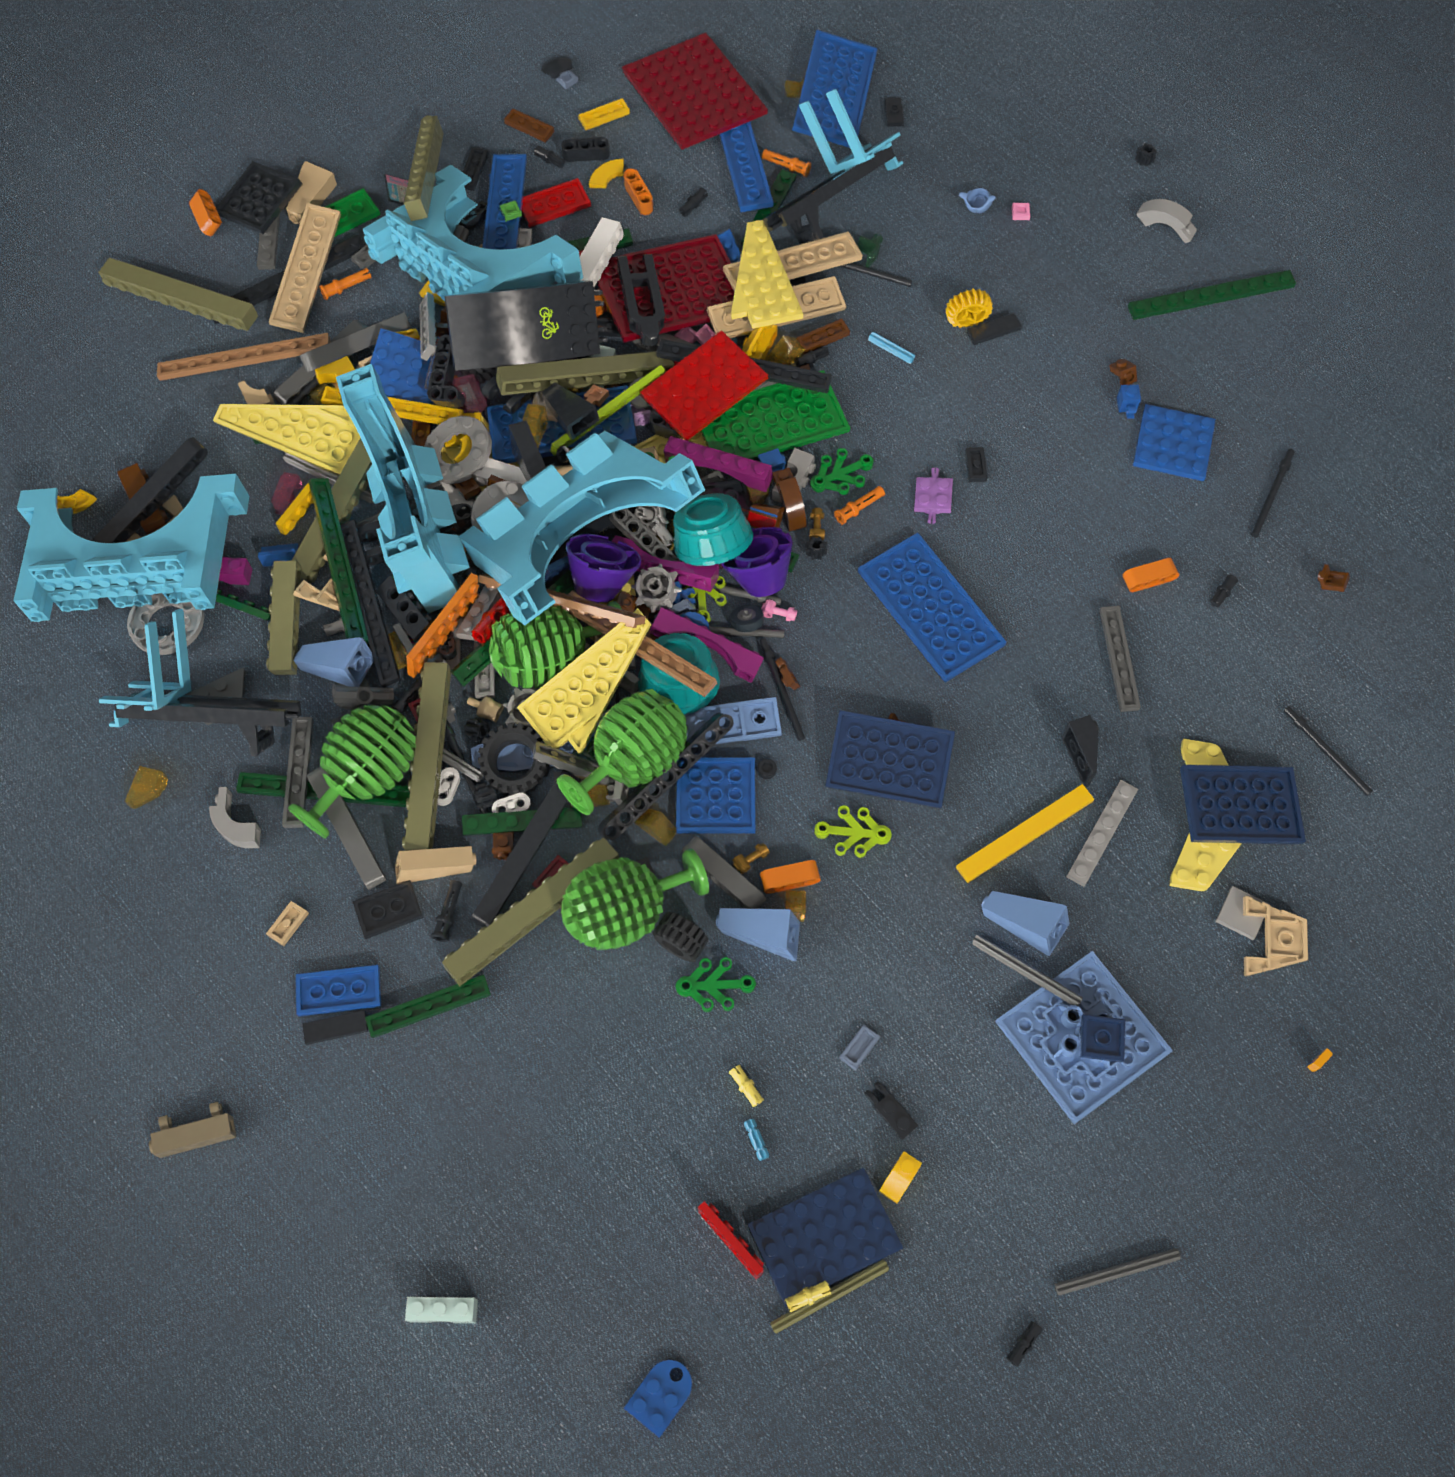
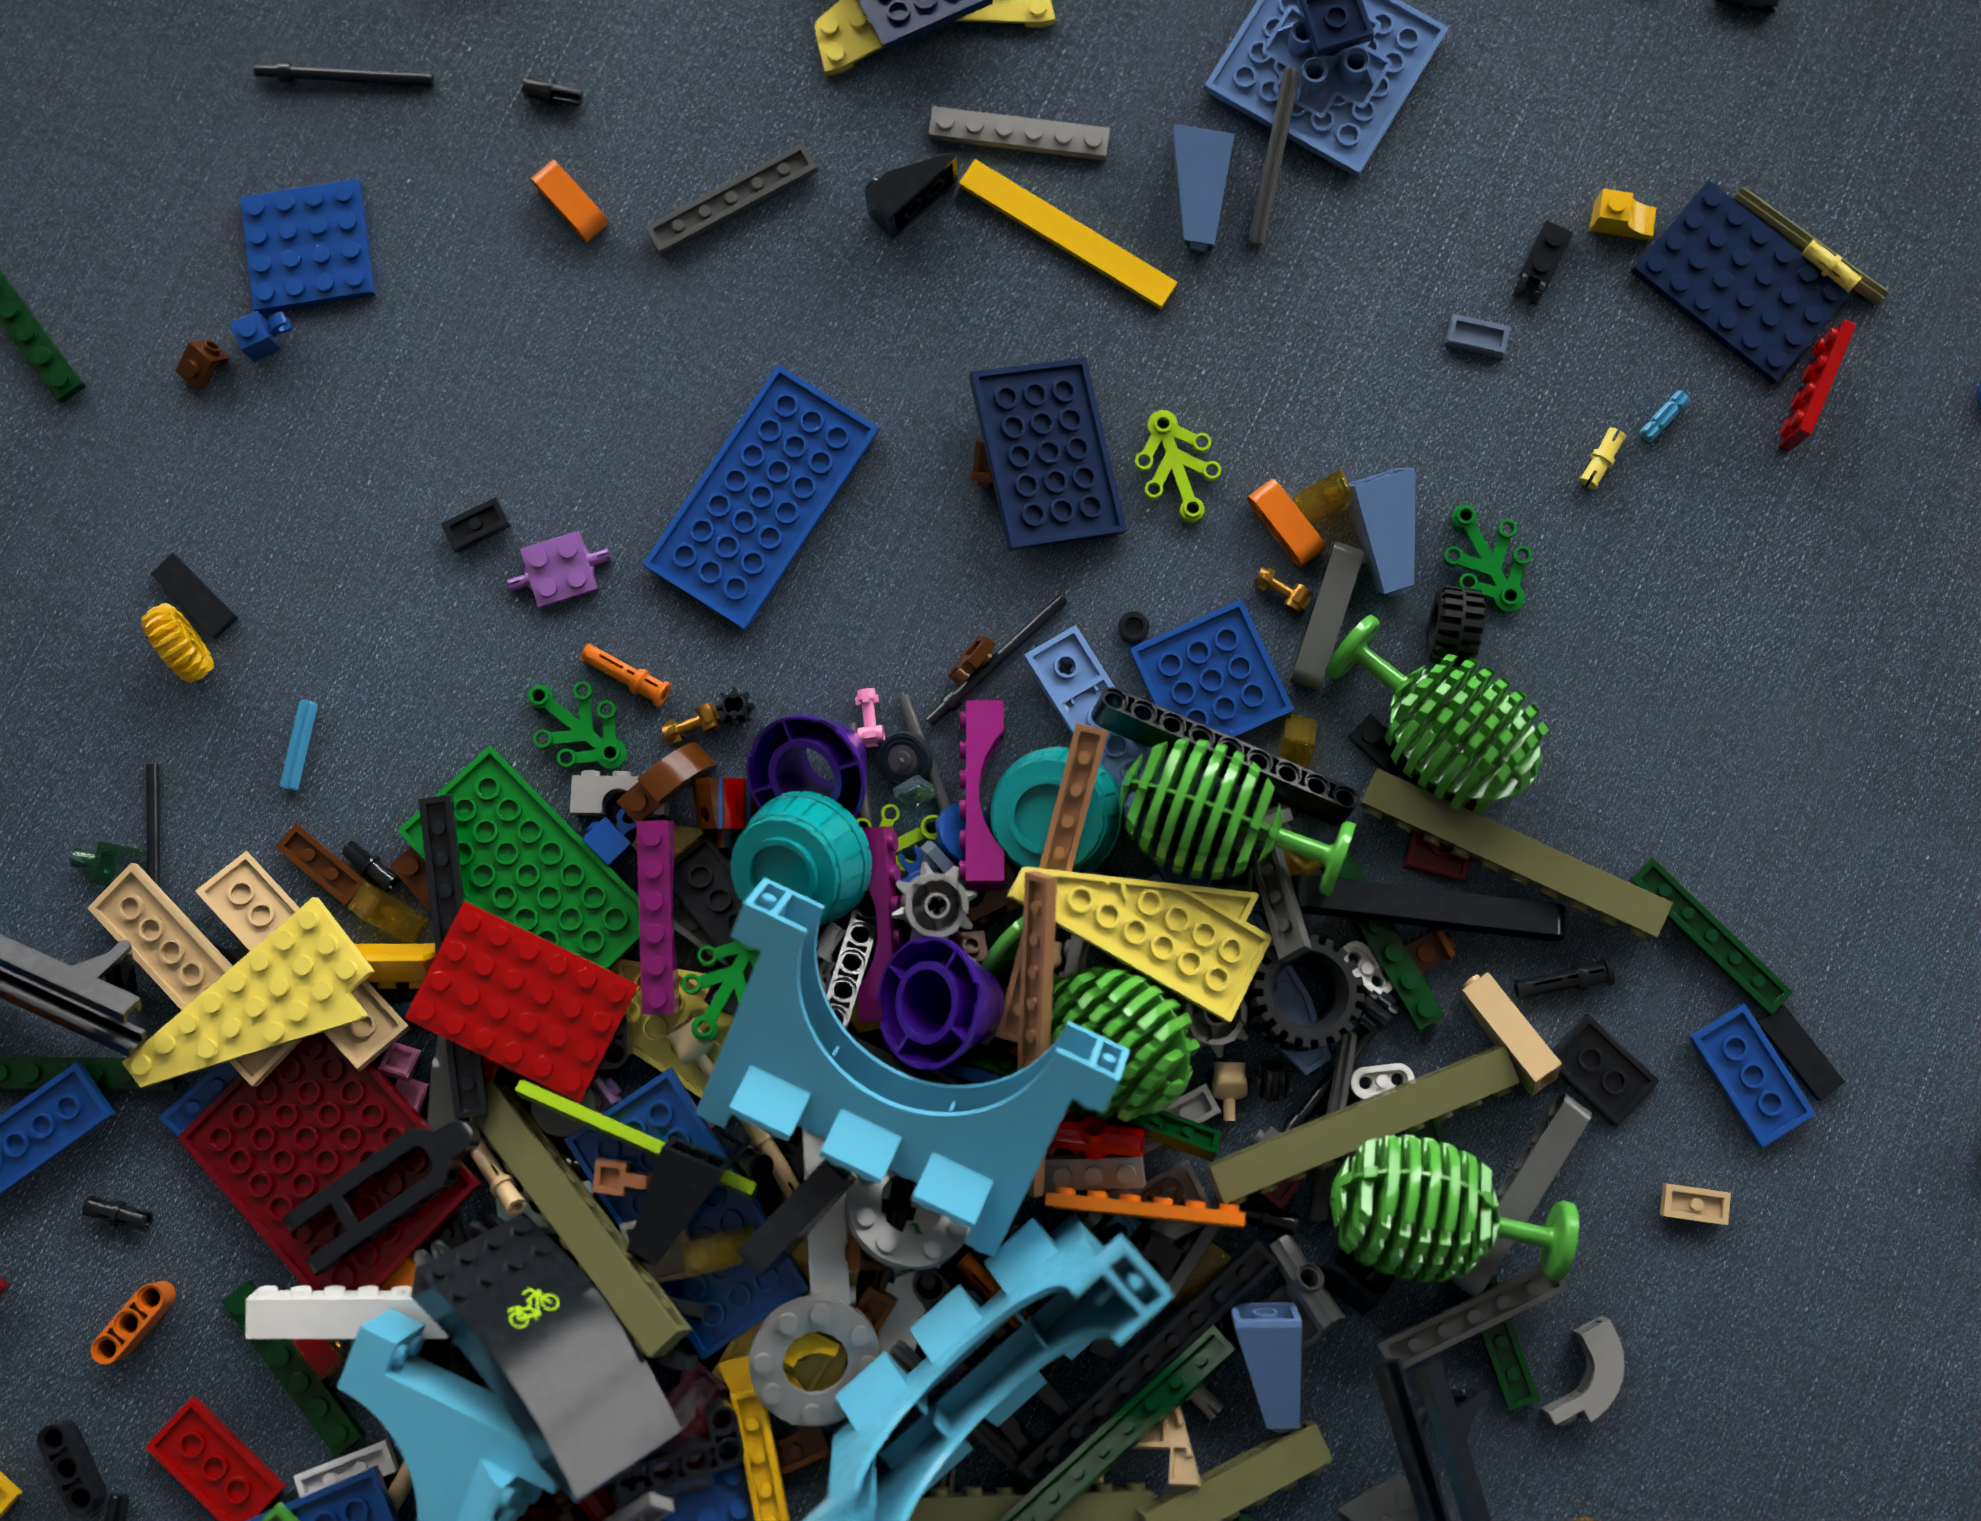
camera: 110 degrees left, 15 degrees up
yellow tile [589,159,624,188] -> none
none -> tan pin [469,1138,526,1216]
none -> clear light blue tile [893,775,938,809]

